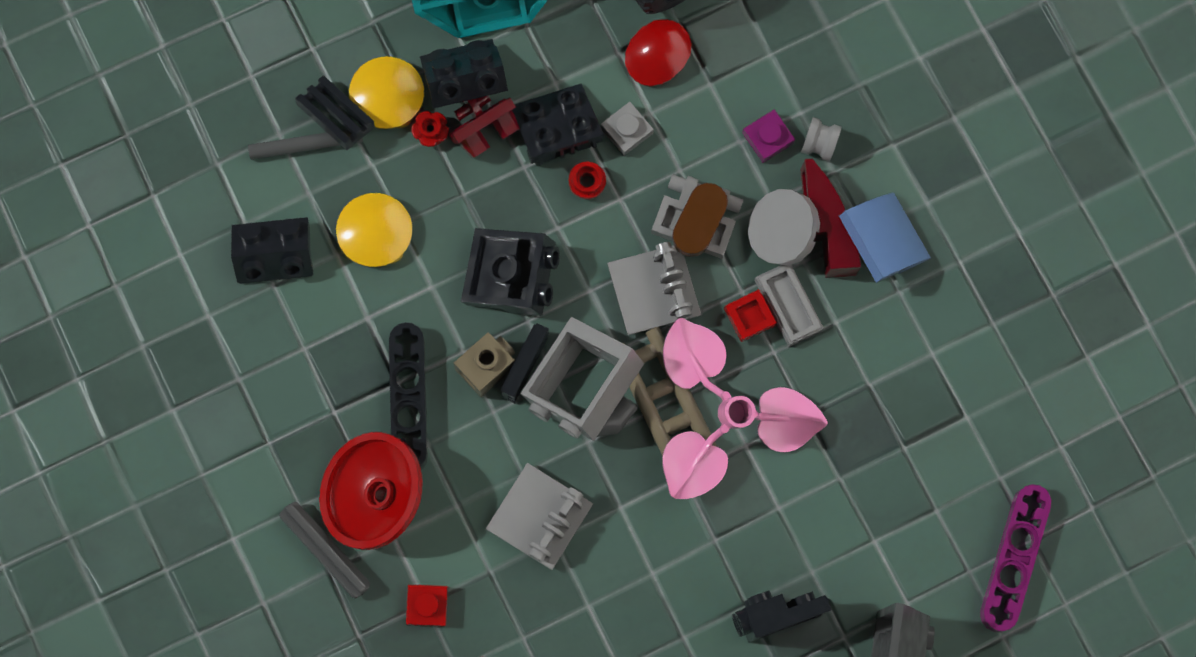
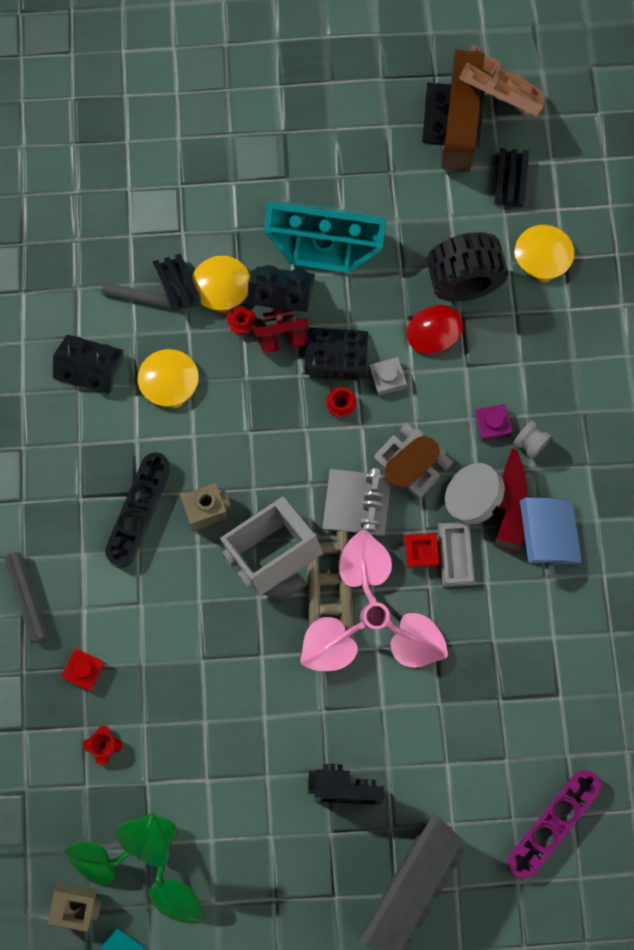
camera: 30 degrees right, 5 degrees down
red dish [319,432,423,550] -> none
black plate [461,228,560,316] -> none
light grey hinge [486,463,593,570] -> none
black tile [501,323,549,404] -> none

